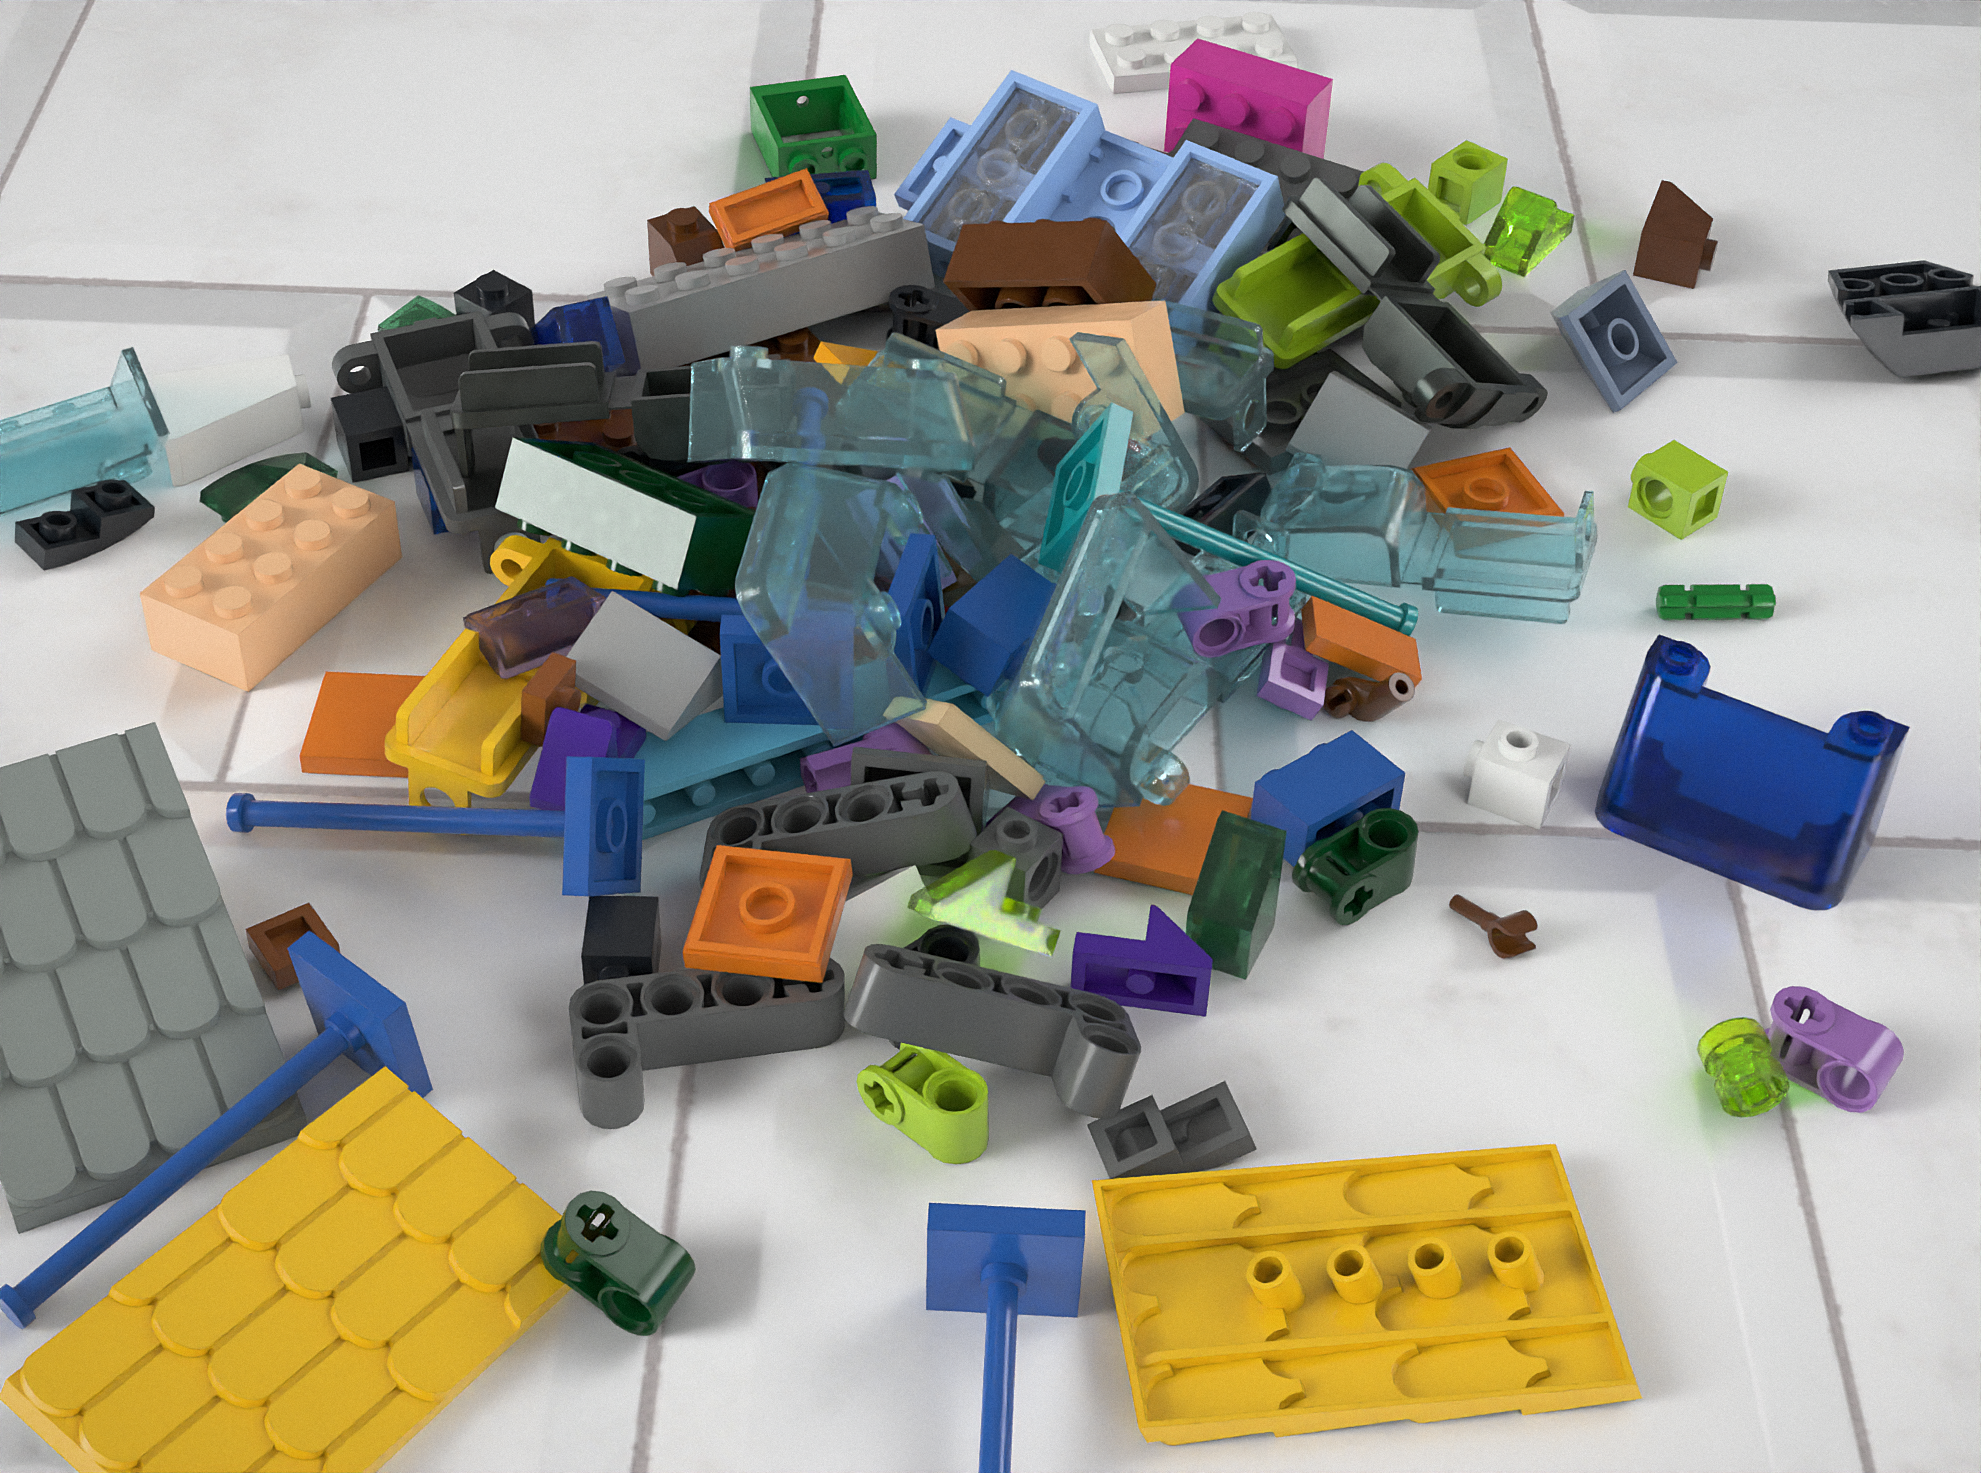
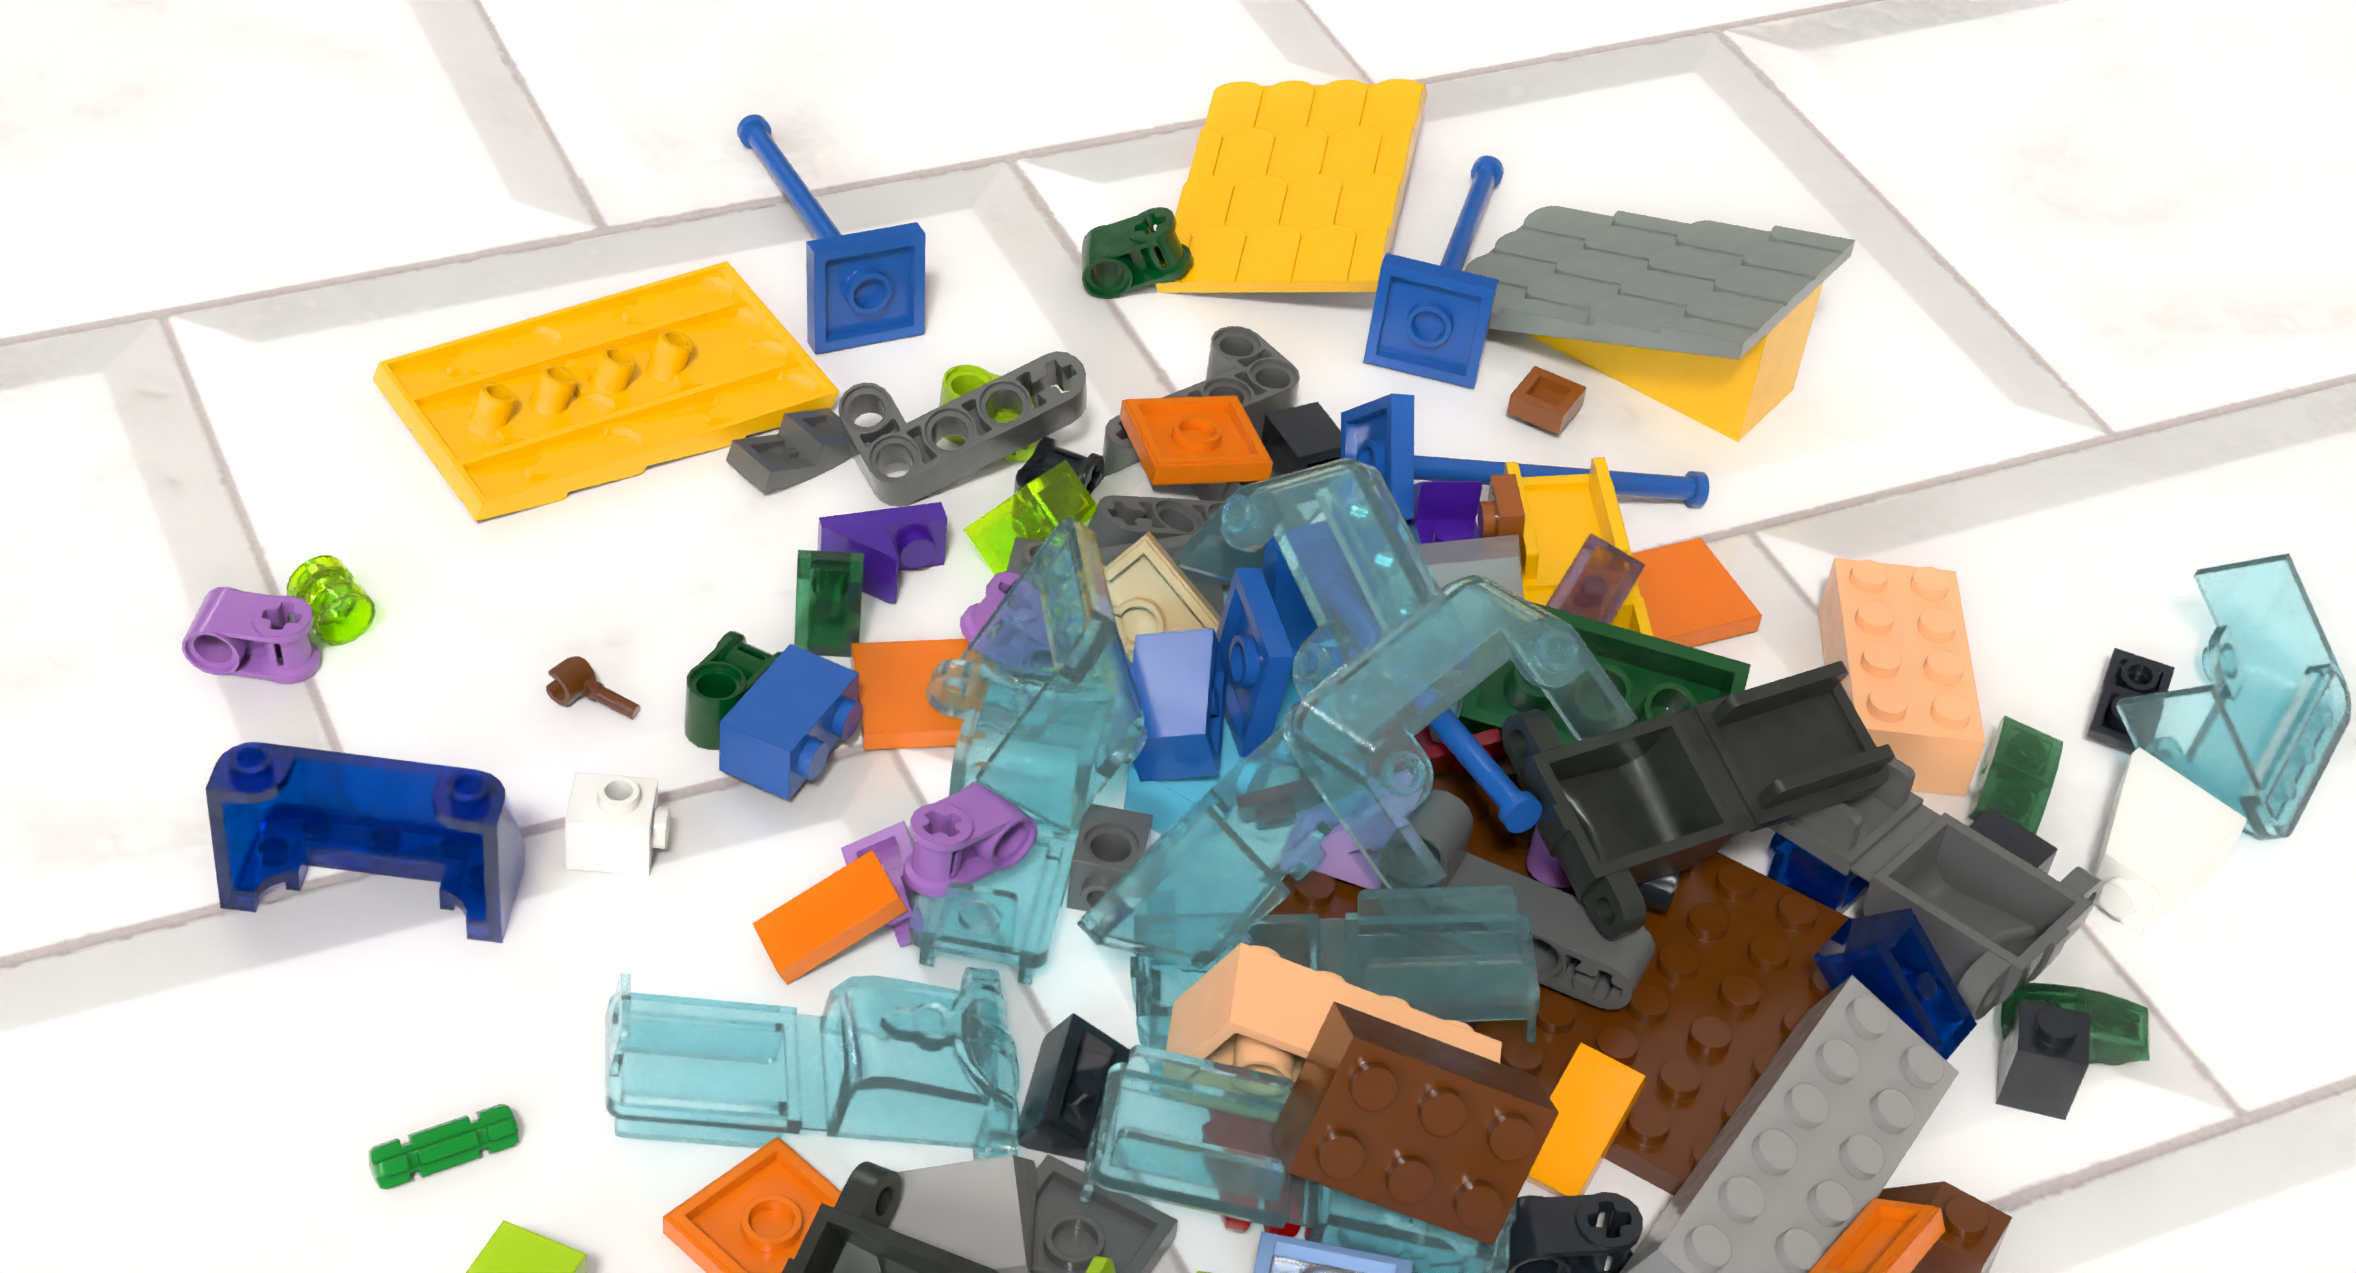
camera: 150 degrees right, 0 degrees up
teal tile [1038,402,1419,636] -> none
reddish brown arm [1323,672,1415,722] -> none

